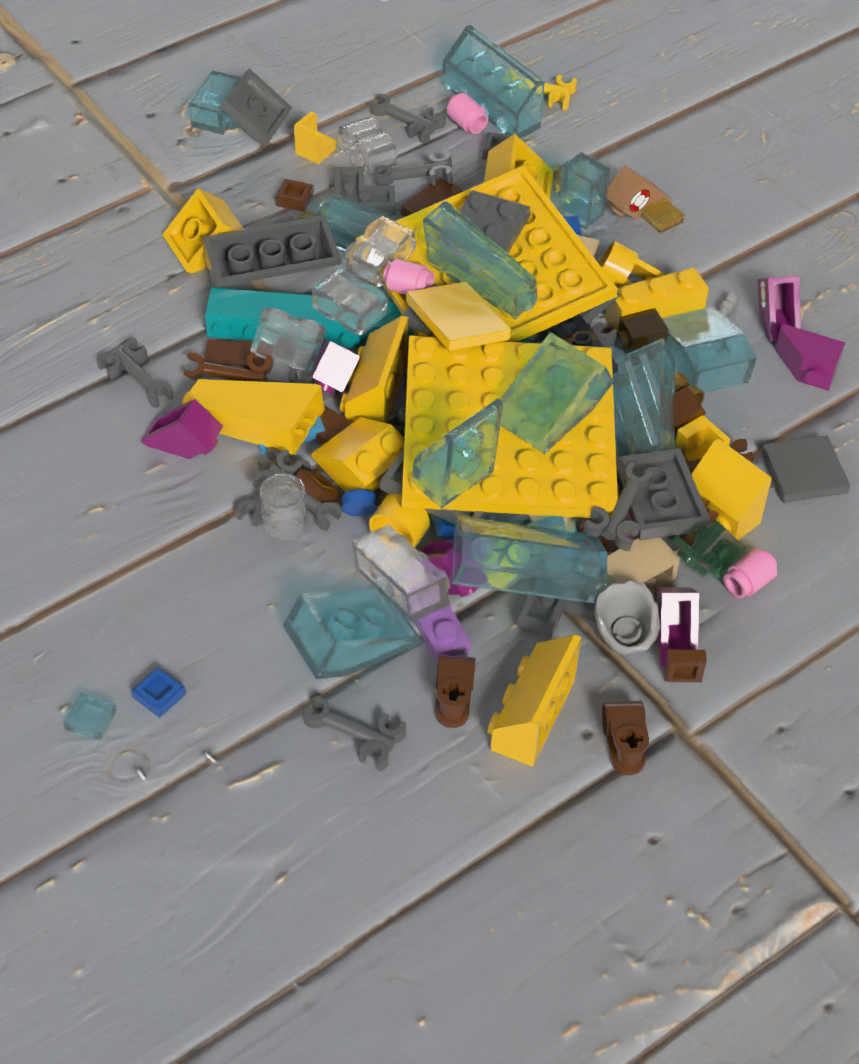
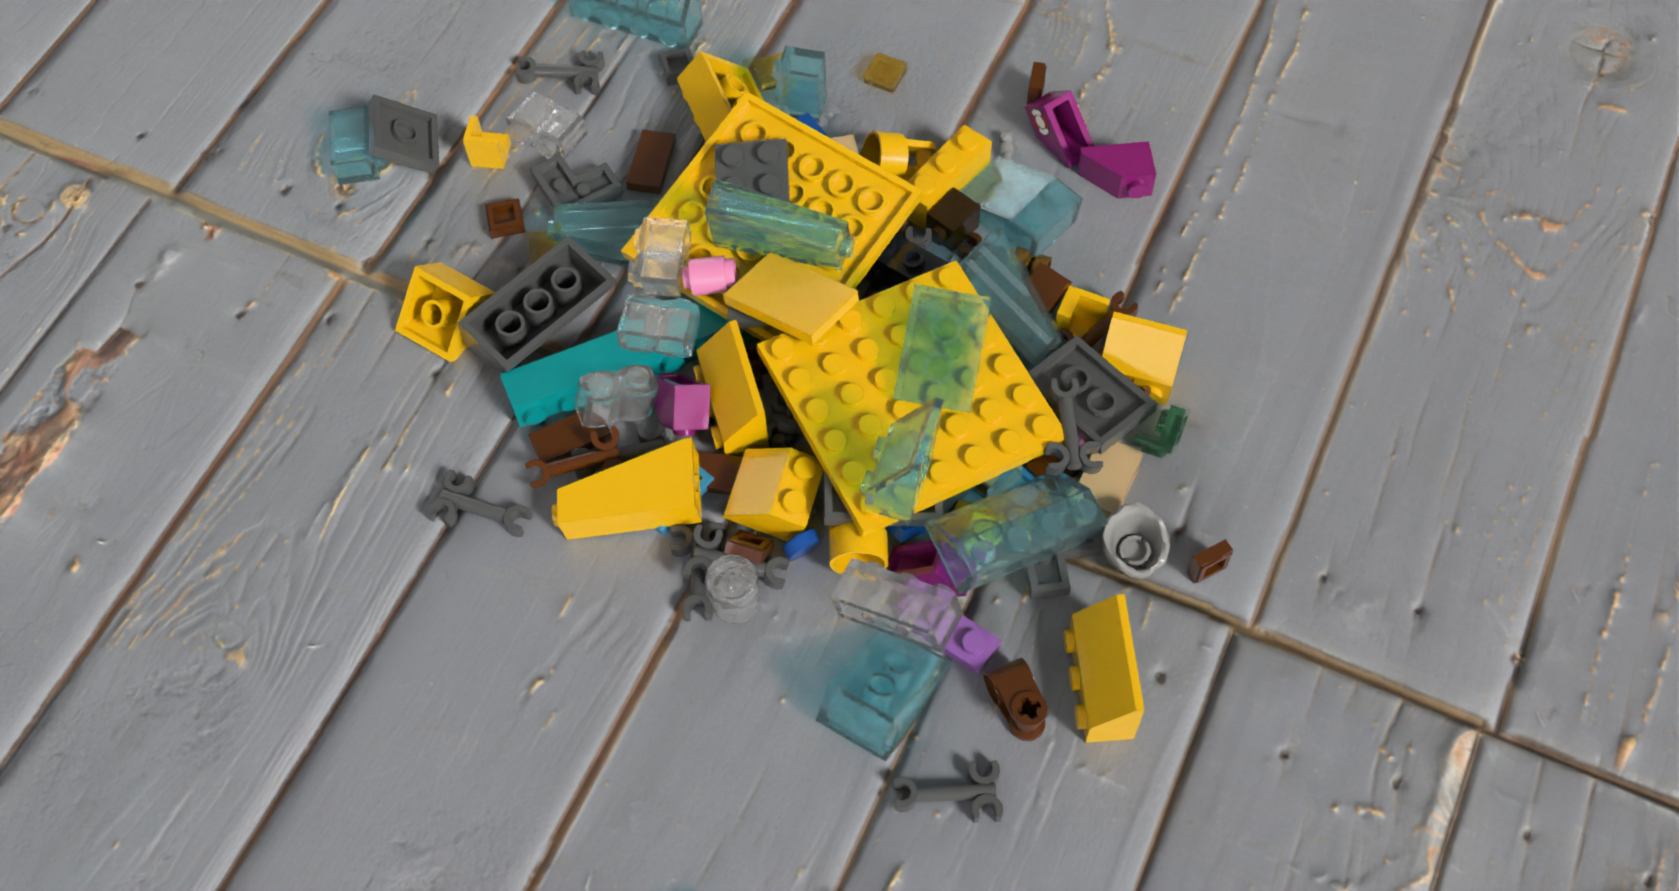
camera: 25 degrees left, 10 degrees up
blue tile [131,667,186,718] -> none
magenta slope [141,399,223,459] -> none
dark grey bar [375,152,453,186] -> none
bright pink brick [447,92,488,134] -> none
reddish brown piece [602,700,649,775] -> none
medium nougat slope [603,165,672,219] -> none
slope [655,587,699,667] -> none
bright pink brick [724,548,777,599] -> none
dark grey tile [762,435,850,503] -> none
none -> reddish brown tile [1027,62,1047,105]

